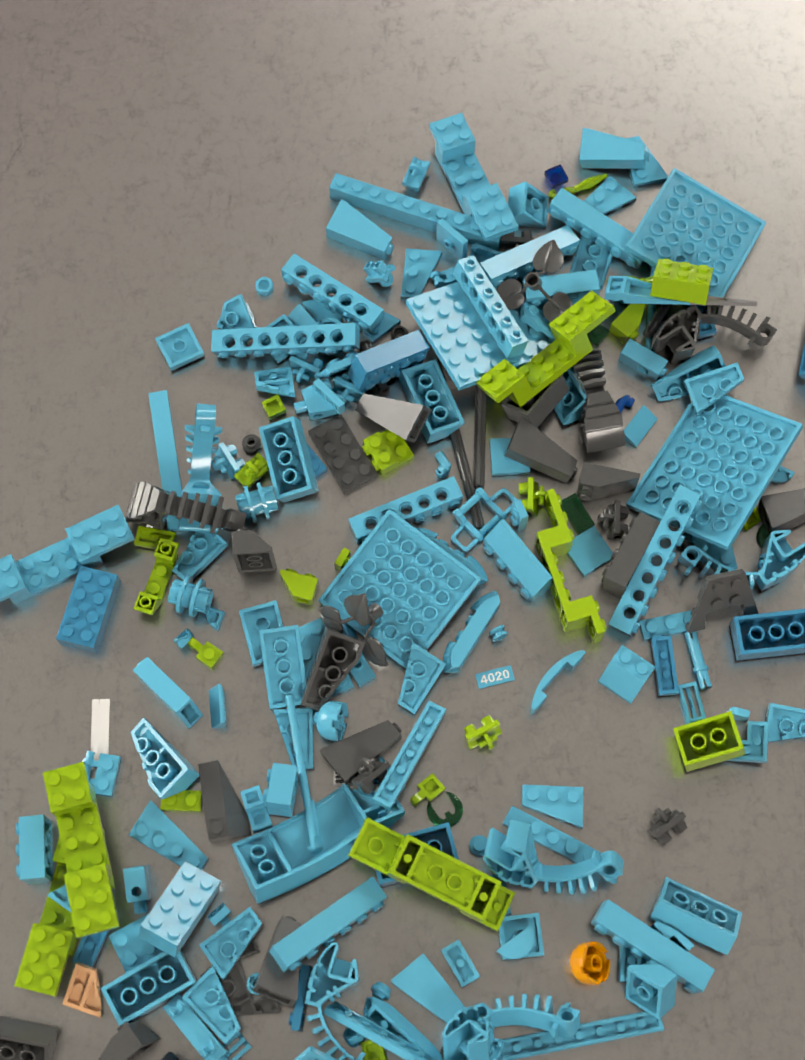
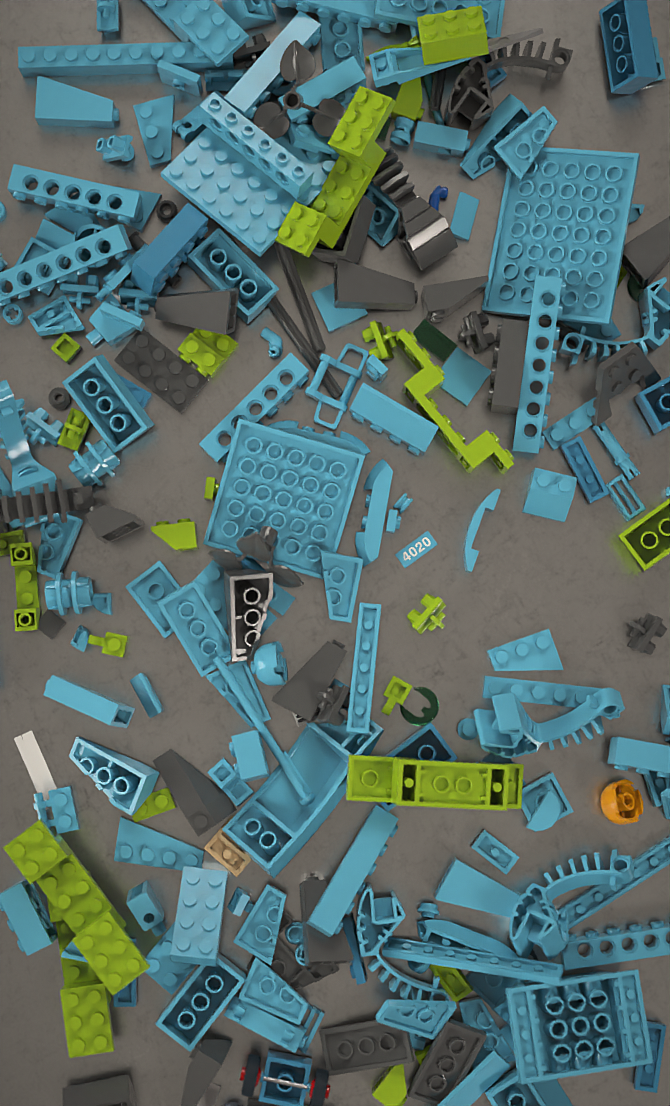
camera: 25 degrees left, 15 degrees up
light nougat wing [62,962,103,1017] -> none
none -> medium azure bush [2,304,24,325]
none -> dark grey tile [38,609,66,639]
none -> tan wing [203,816,251,877]
none -> medium azure plate [285,922,303,945]
none -> medium azure plate [385,509,401,534]
none -> medium azure wheel [390,117,416,146]

